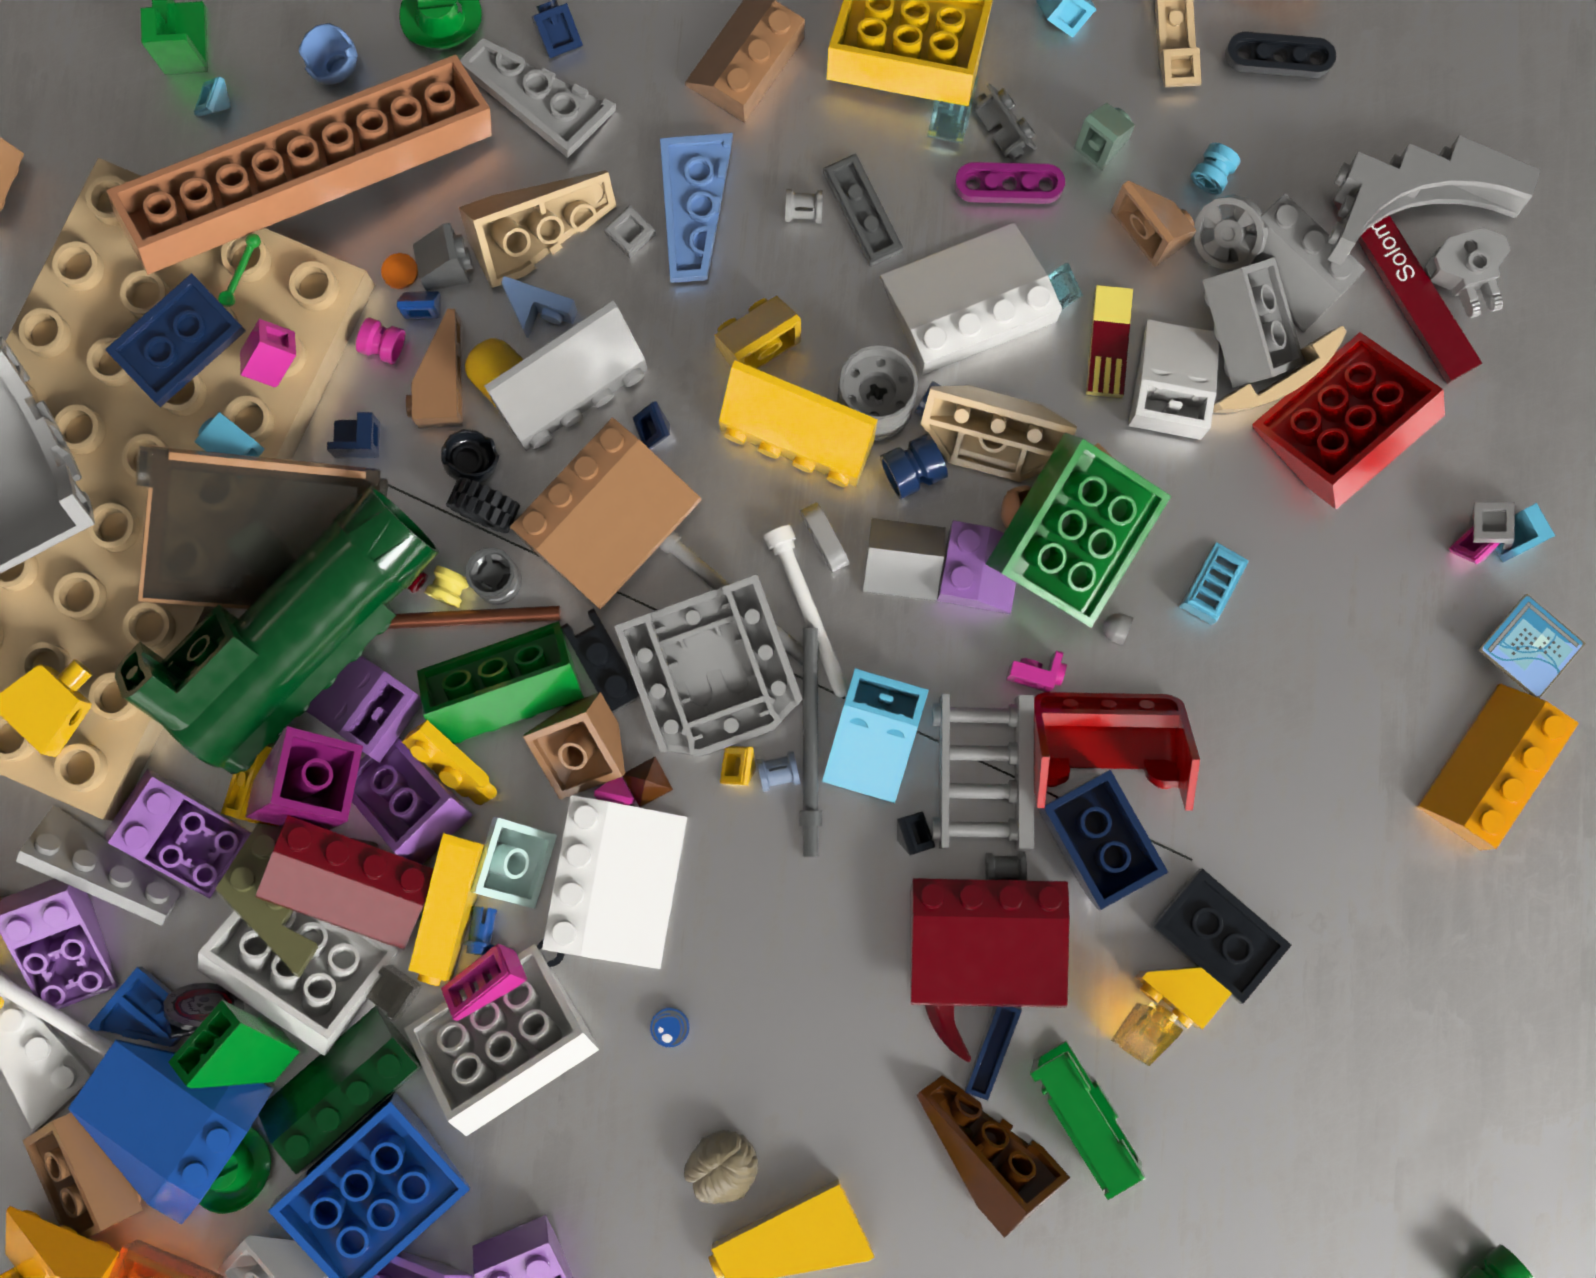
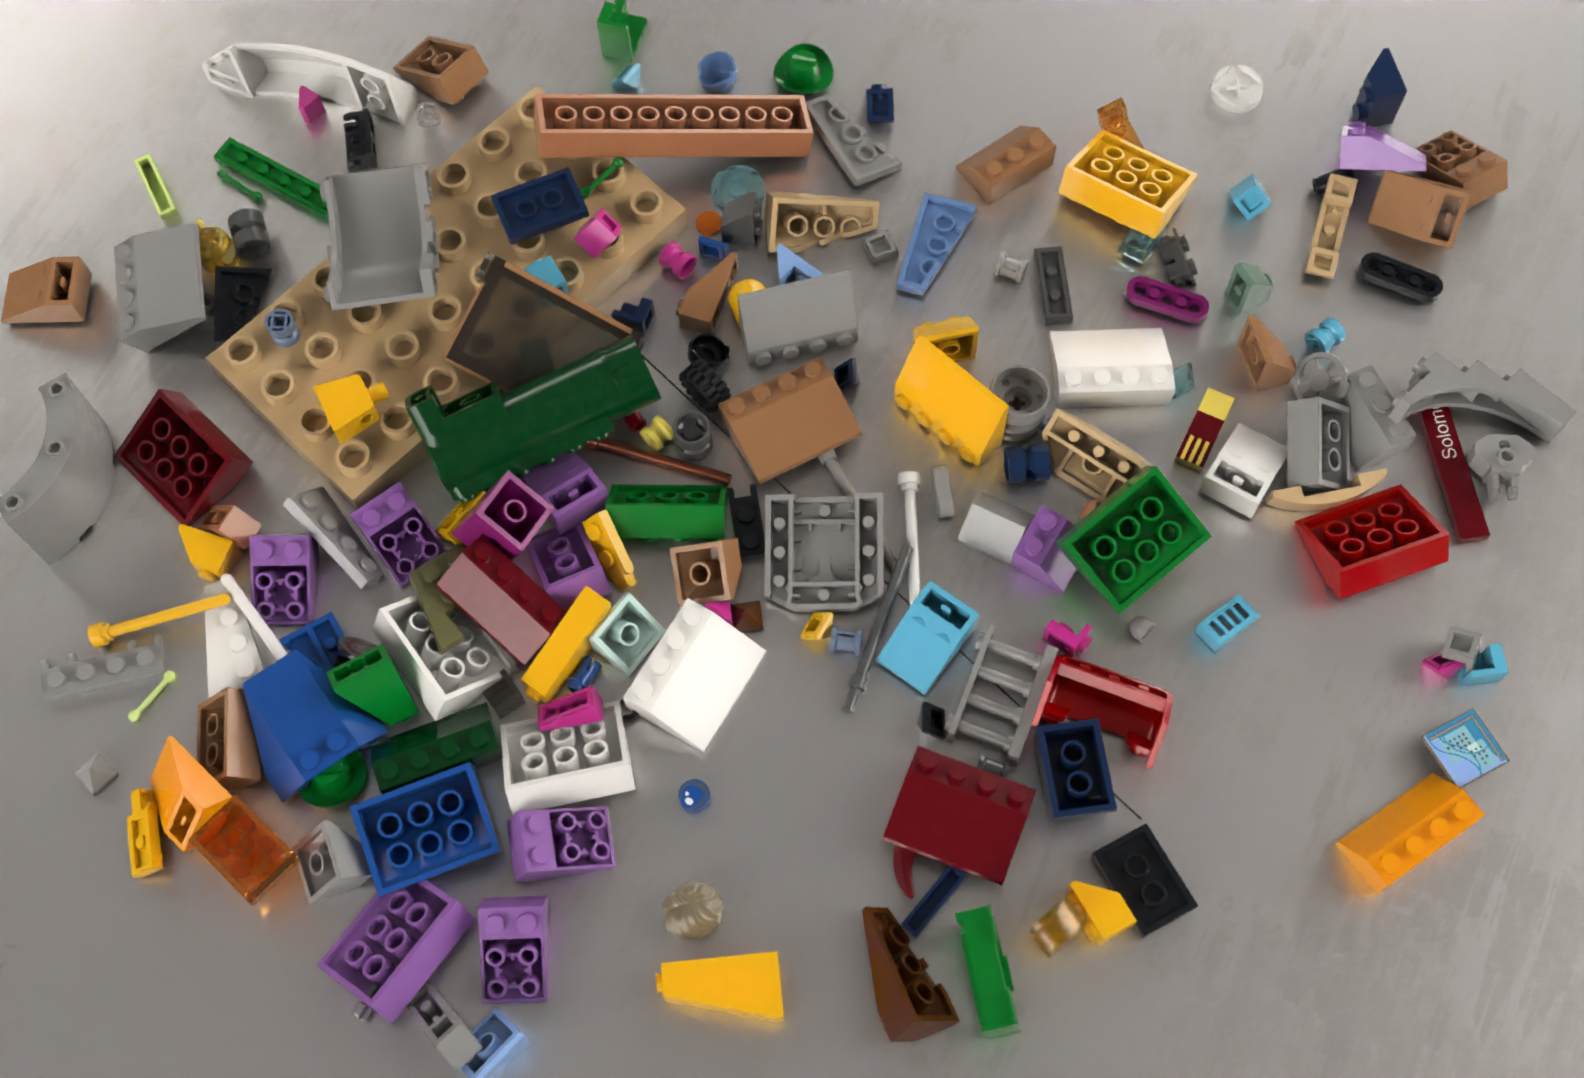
camera: 25 degrees right, 15 degrees down
none -> medium lavender slope [507,806,616,883]
none -> clear light blue tile [711,165,765,212]

